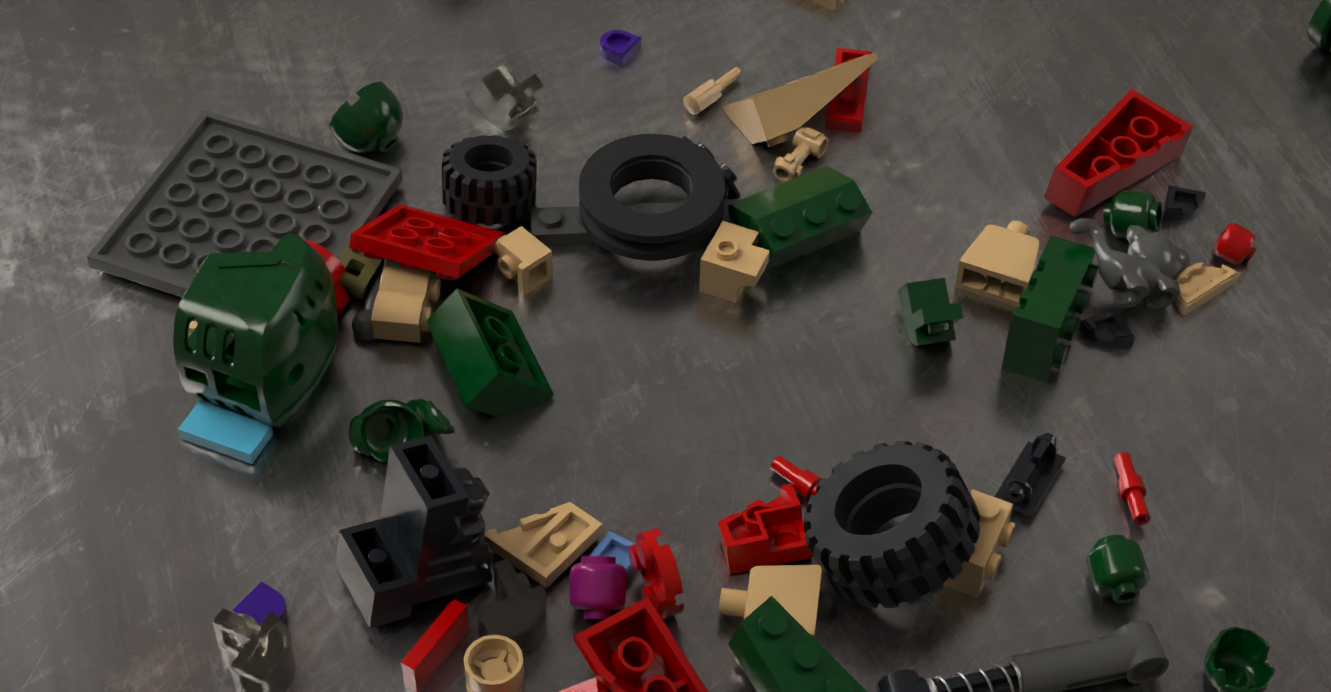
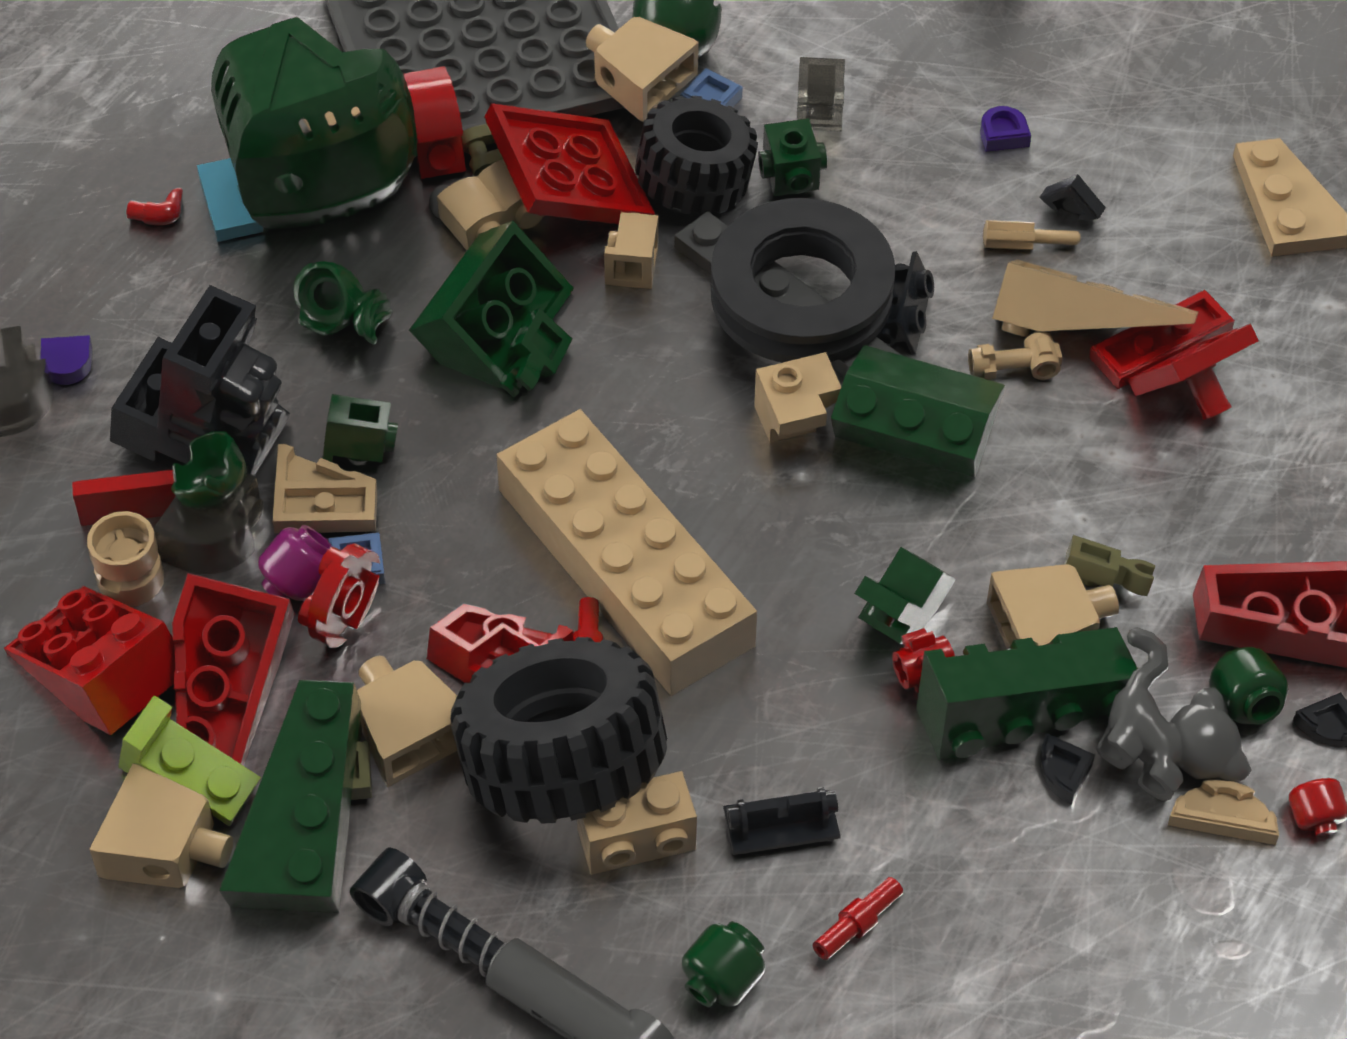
camera: 50 degrees right, 5 degrees up
none -> red animal [126,187,183,226]
none -> dark green hair [171,432,247,509]
none -> dark green brick [322,394,398,463]
none -> tan brick [496,409,757,696]
none -> dark green plate [500,308,573,397]
none -> tan torso [586,17,698,122]
none -> medium blue tile [680,68,743,107]
none -> dark green brick [758,118,827,196]
none -> red gear [892,628,955,693]
none -> black tile [1039,174,1106,220]
none -> olive plate [1064,535,1155,596]
none -> red tile [1127,323,1259,420]

